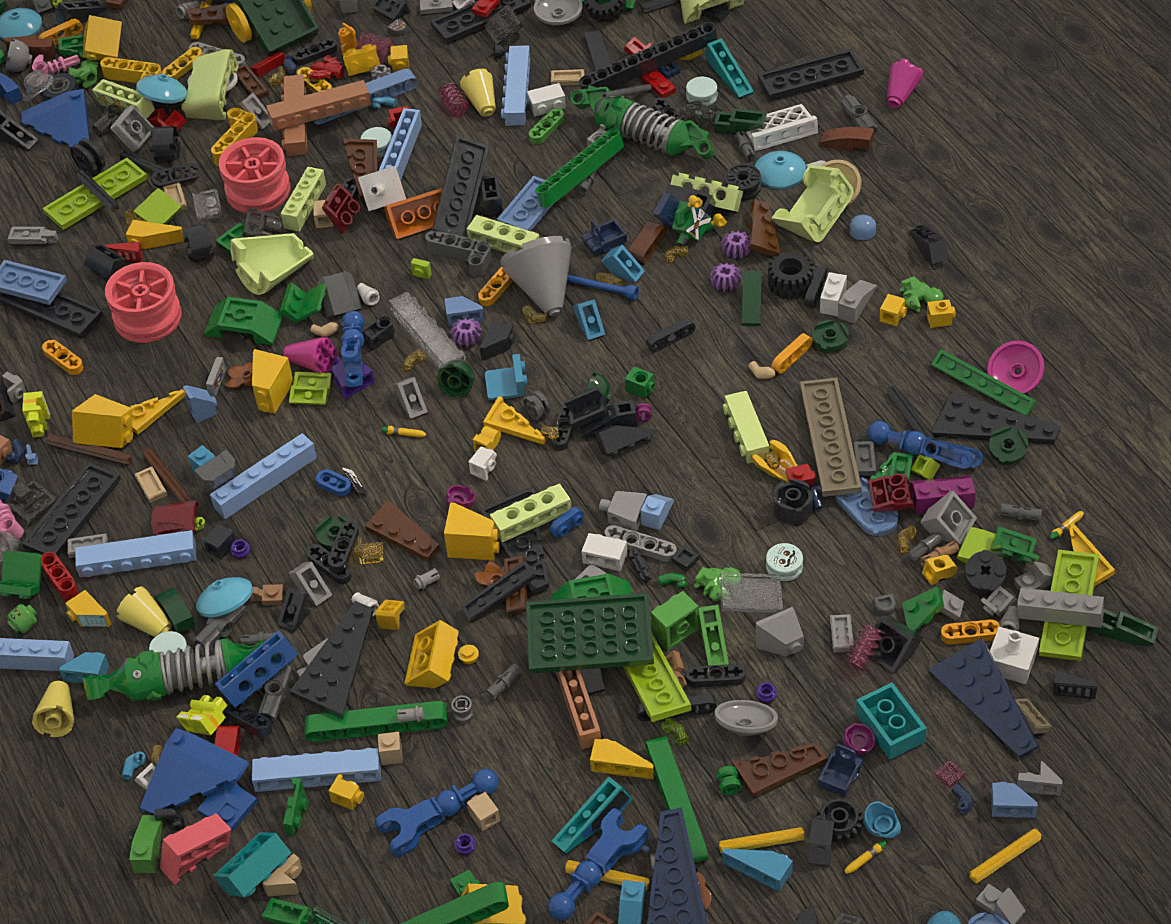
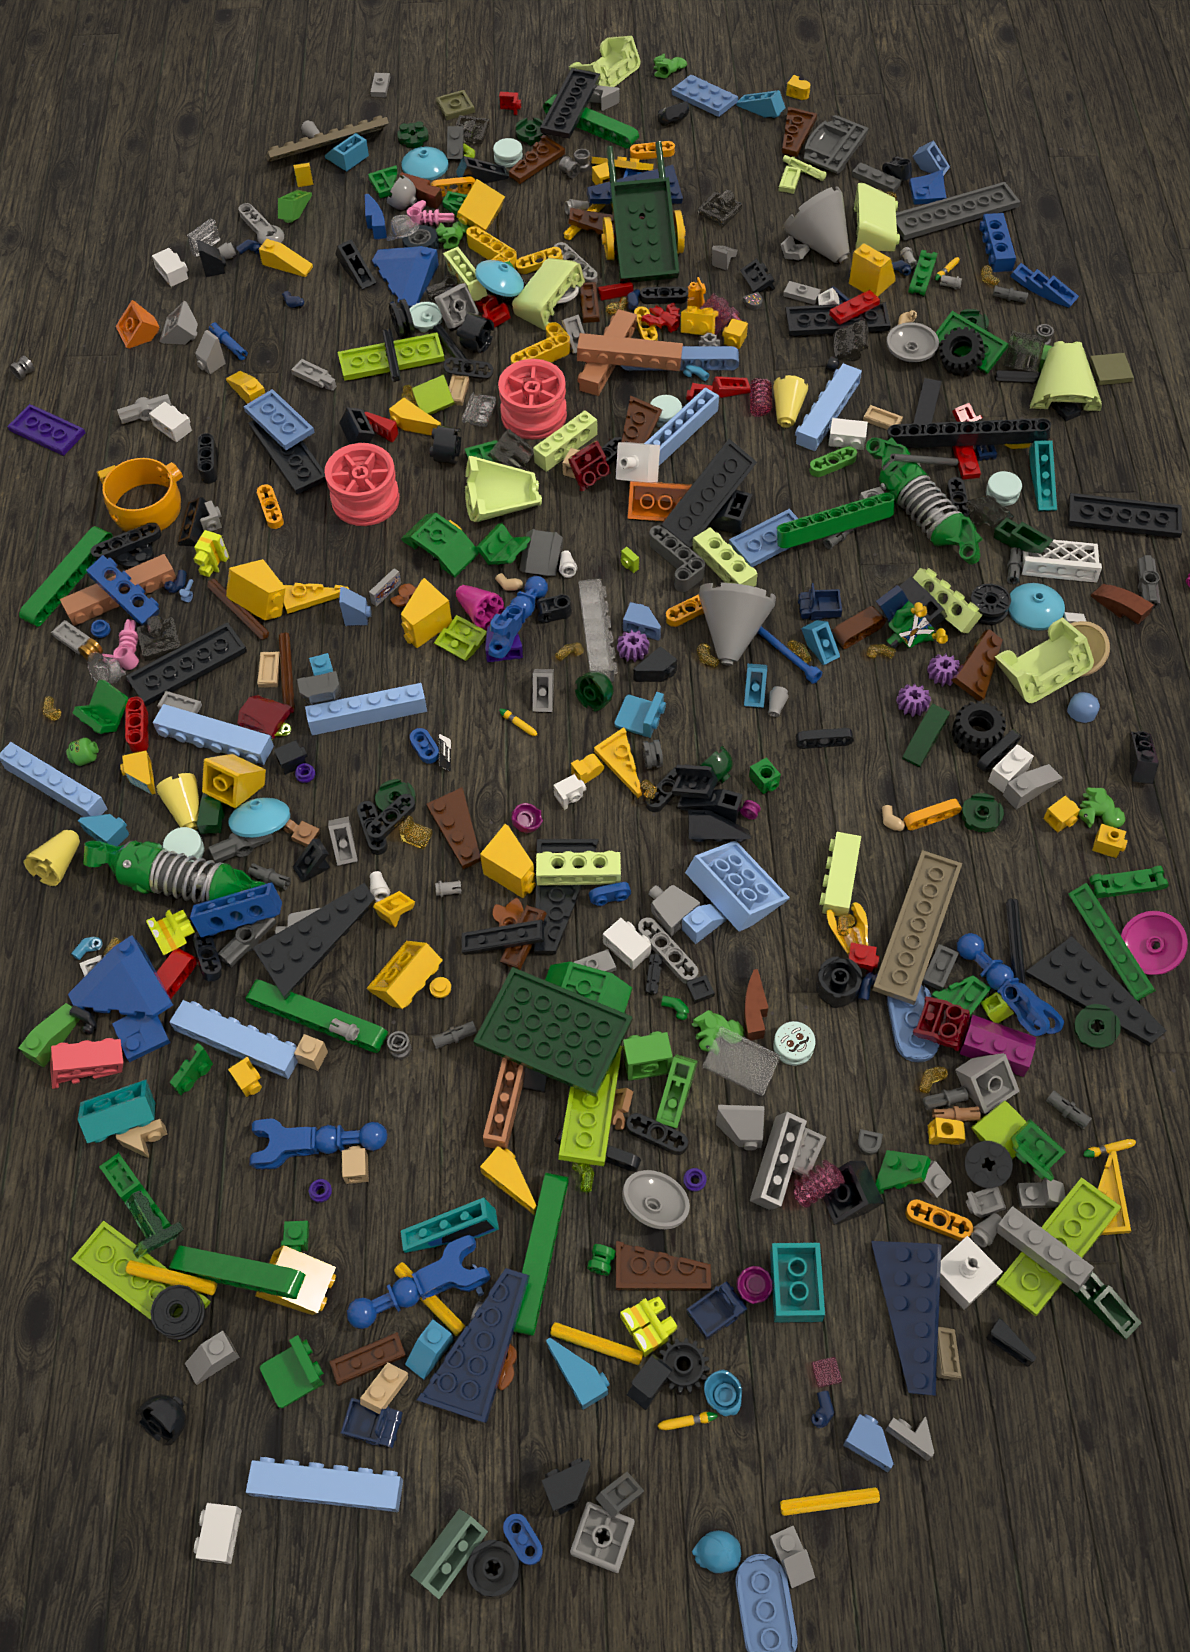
camera: 25 degrees right, 10 degrees up
none -> yellow slope [202,754,266,808]
none -> light aqua piece [410,302,442,332]
none -> neon yellow hips [620,1297,677,1357]
none -> light blue slope [685,841,790,931]
none -> red slope [712,377,751,398]
none -> copper slope [744,969,768,1041]
none -> light grey brick [750,1112,807,1210]
none -> light grey cone [768,686,789,717]
none -> green plate [1089,866,1169,898]

